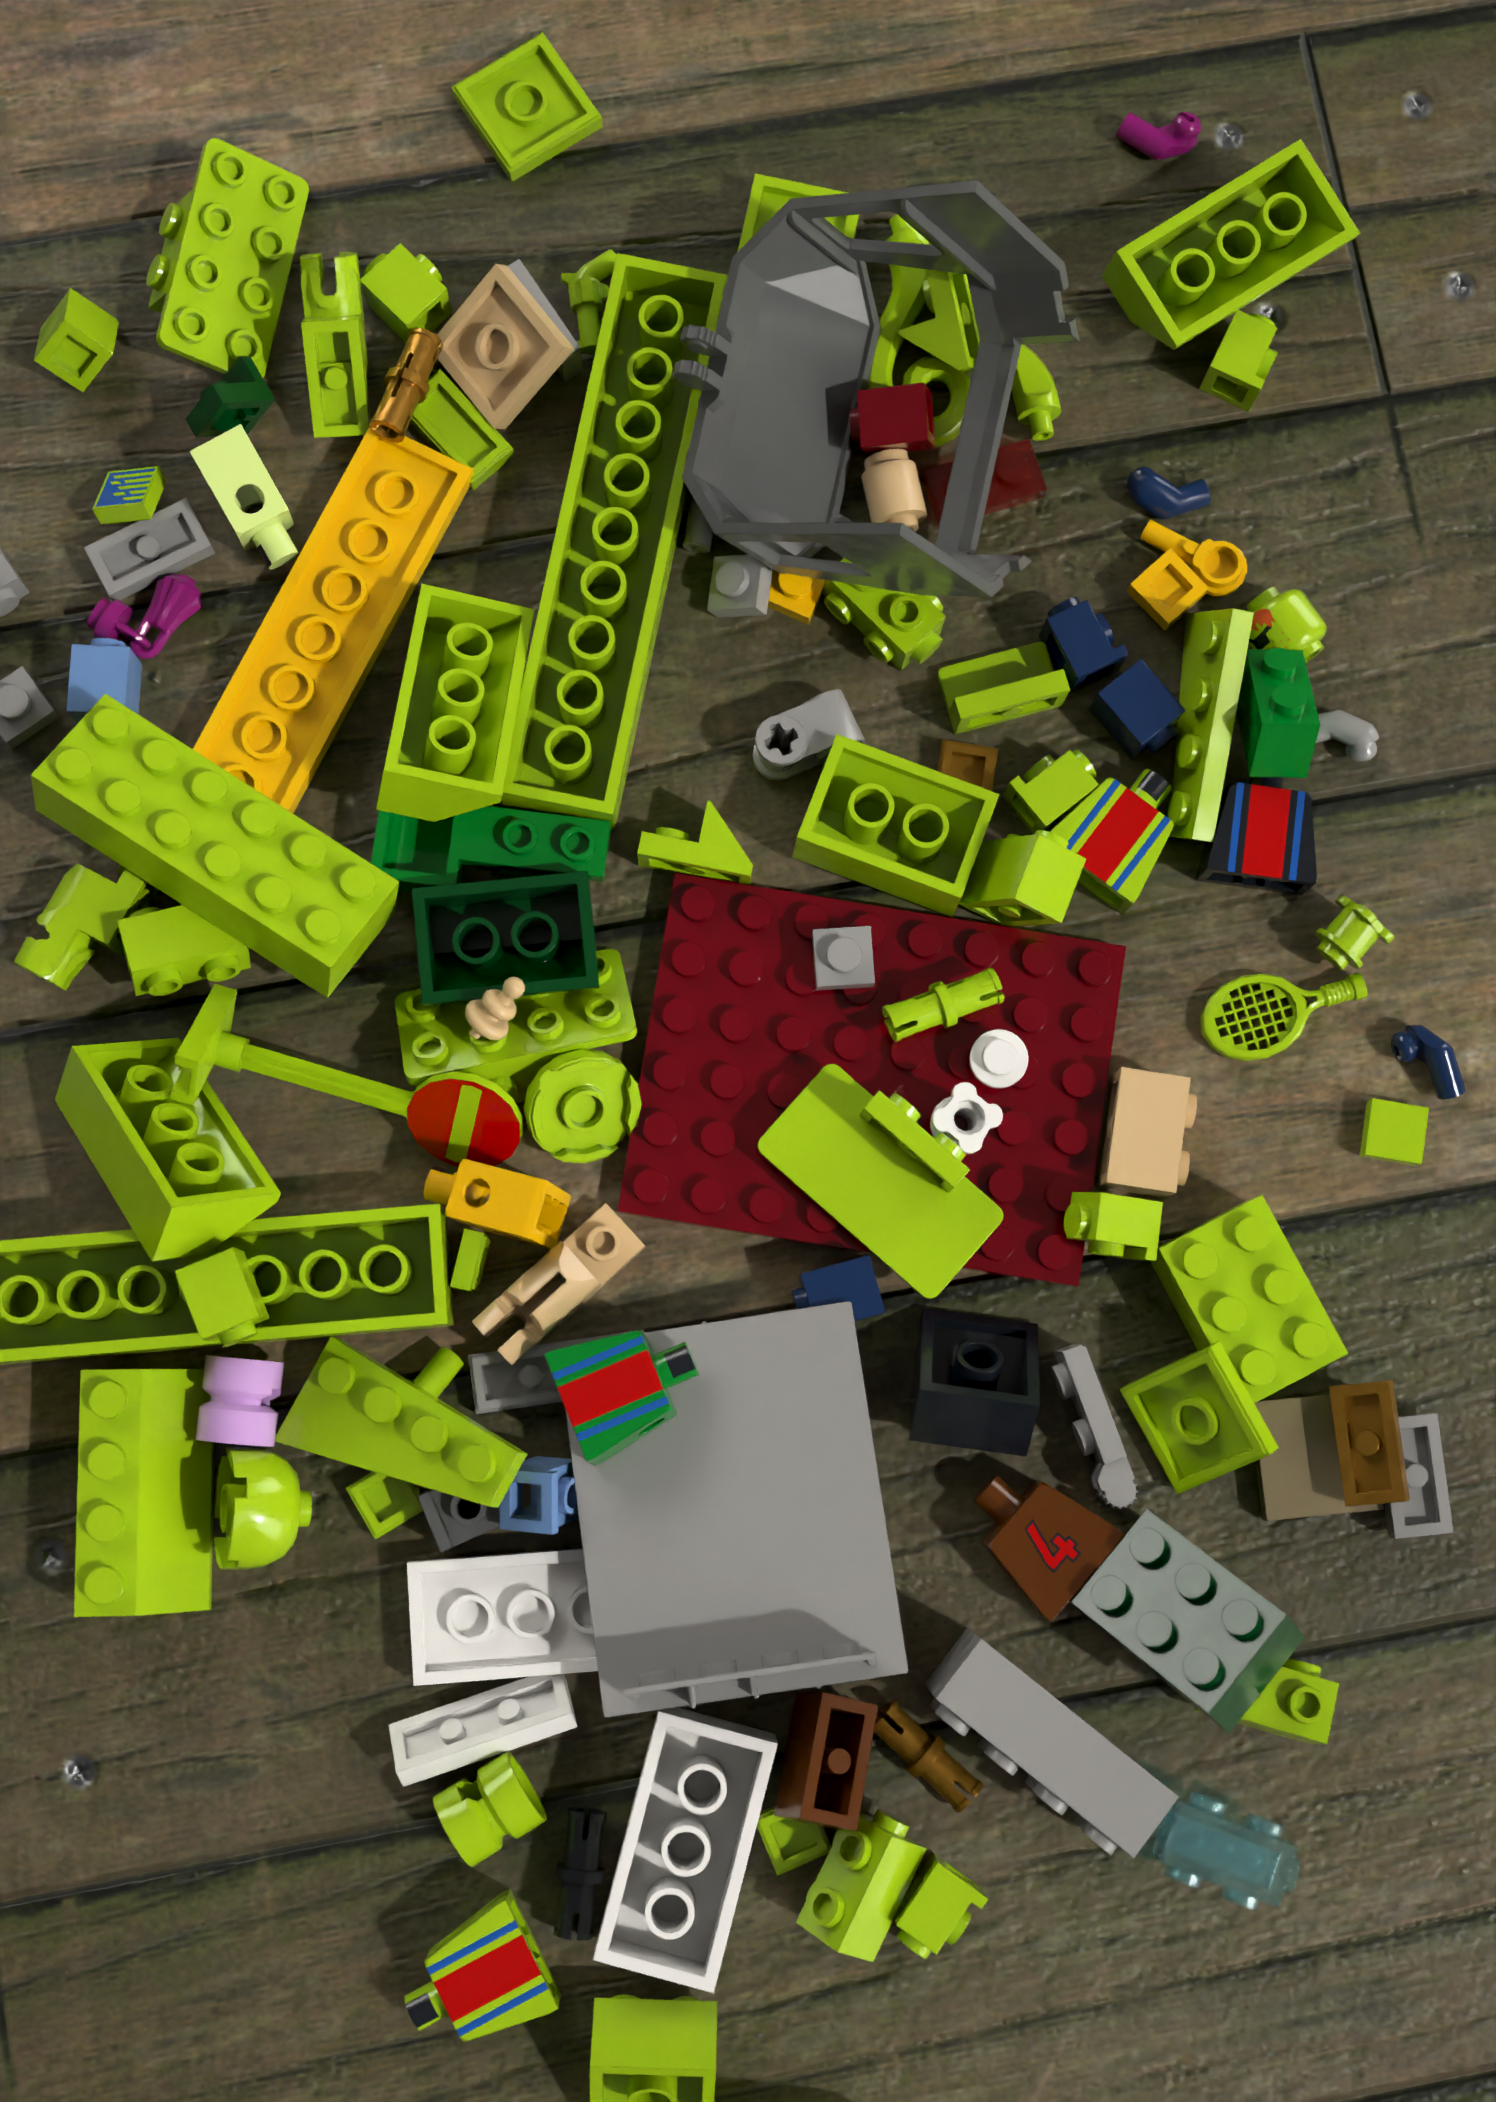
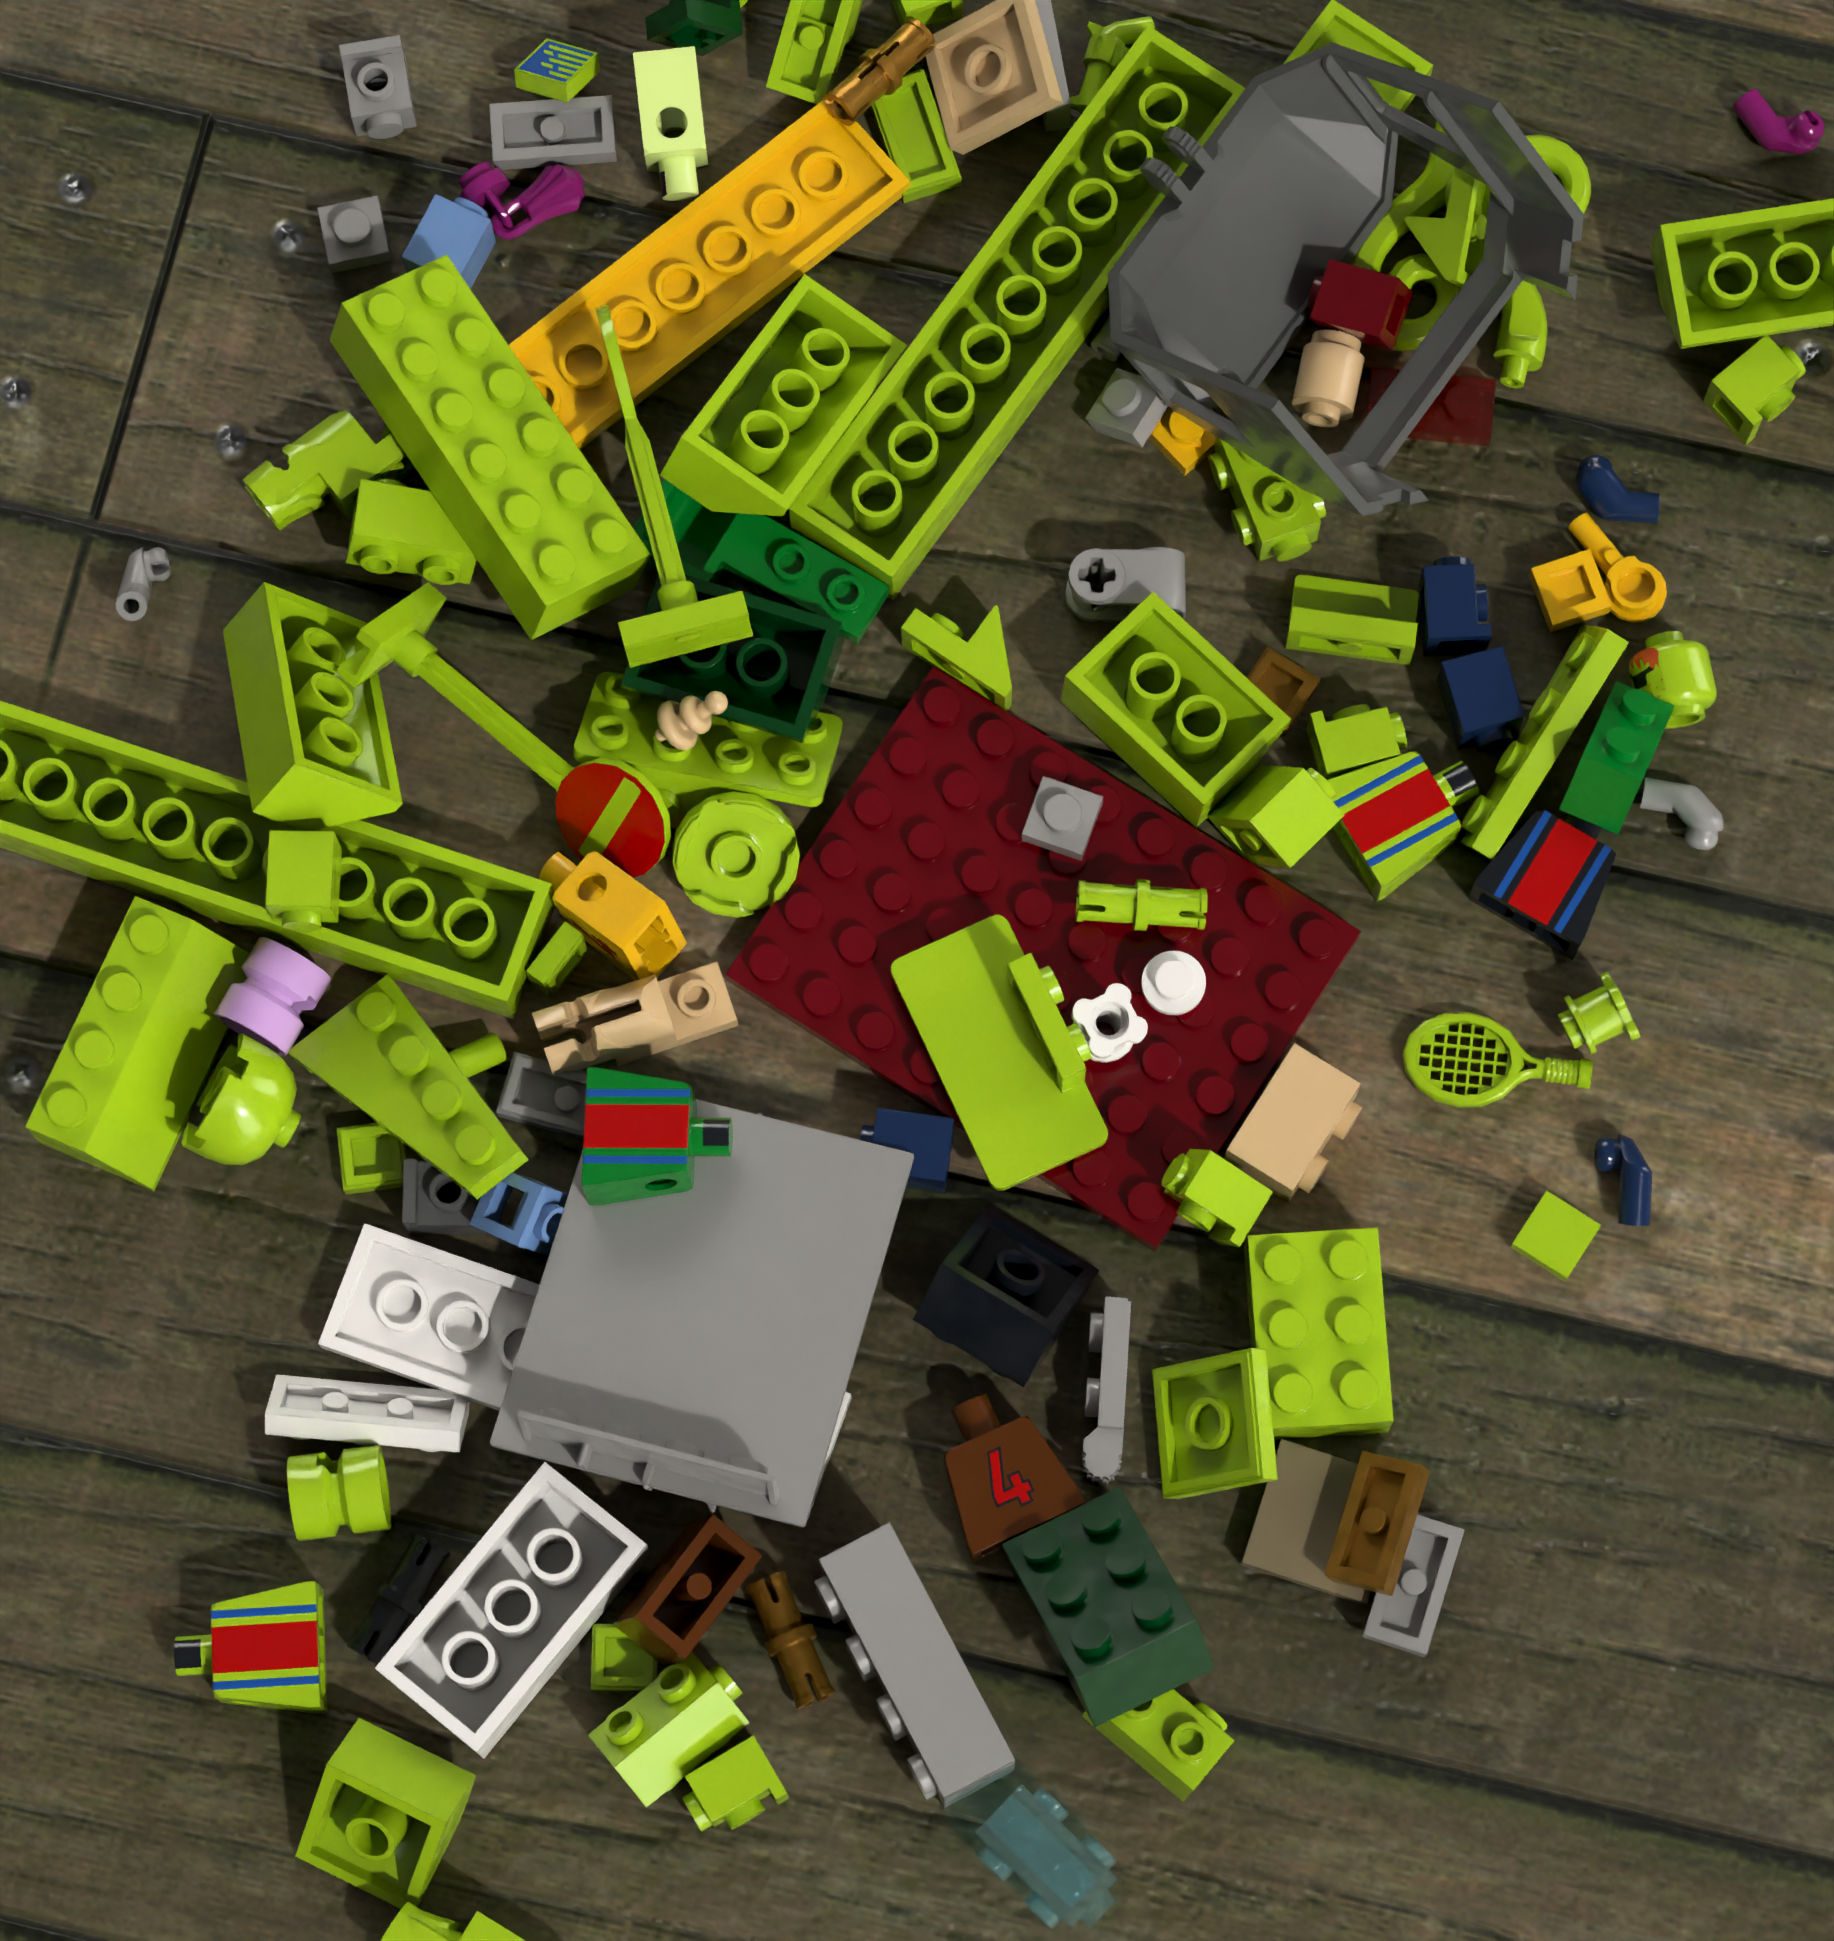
camera: 35 degrees right, 5 degrees down
none -> lime piece [595,304,753,668]

